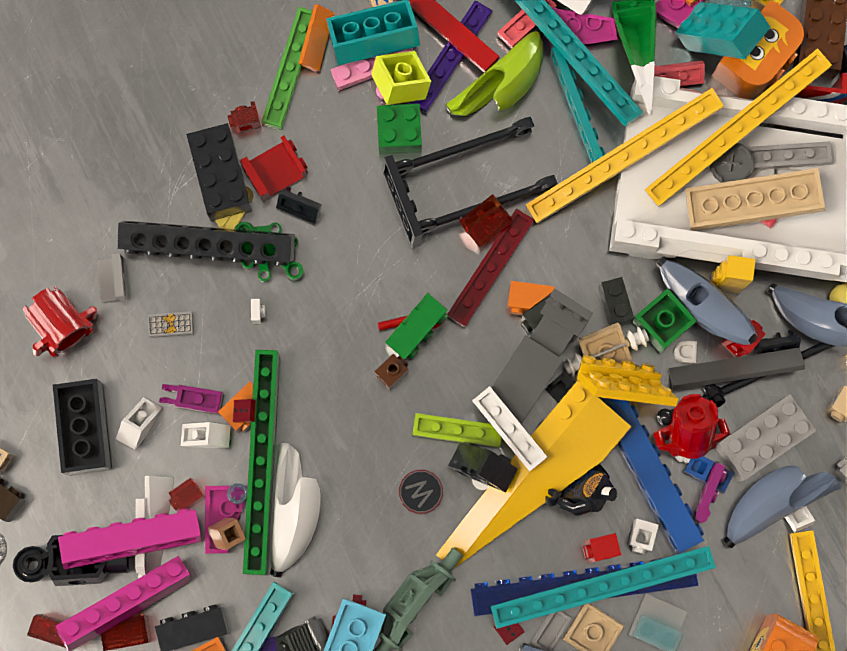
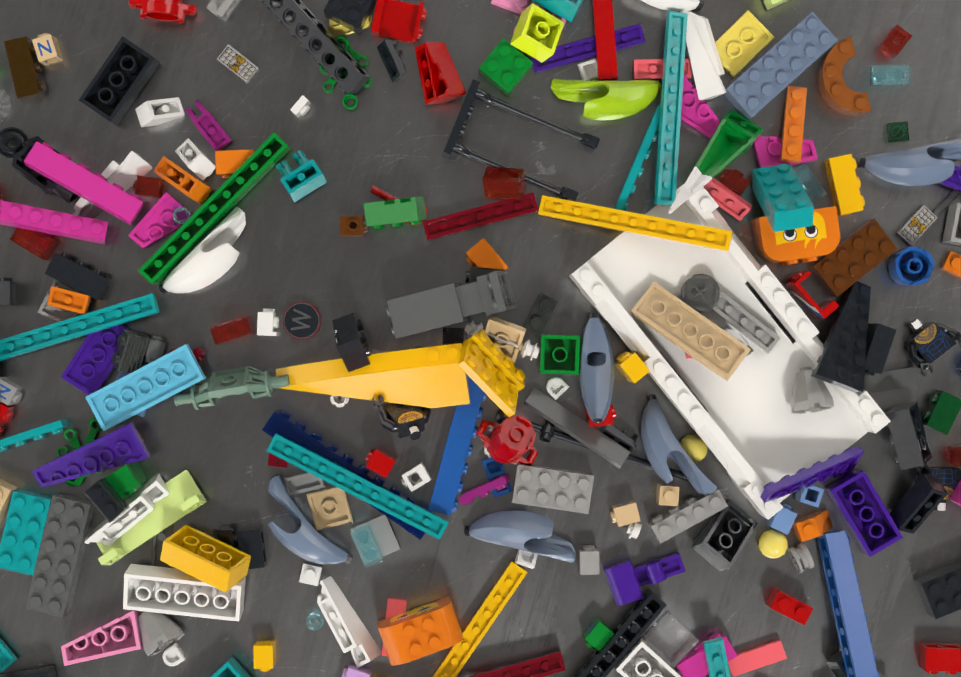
camera: 45 degrees right, 10 degrees up
medium nougat brick [207,518,246,550] -> none
dark red tile [233,399,256,423] -> none
lime plate [412,413,501,448] -> none
white plate [472,386,547,471] -> none
yellow plate [644,49,832,207] -> none
none -> orange slope [153,156,213,205]
none -> clear red brick [210,315,255,345]
none -> white brick [257,308,279,336]
none -> teal brick [276,150,327,202]
none -> white plate [330,395,349,407]
none -> red wedge [415,42,467,105]
none -> white tile [577,58,598,81]
none -> clear red brick [719,168,752,196]

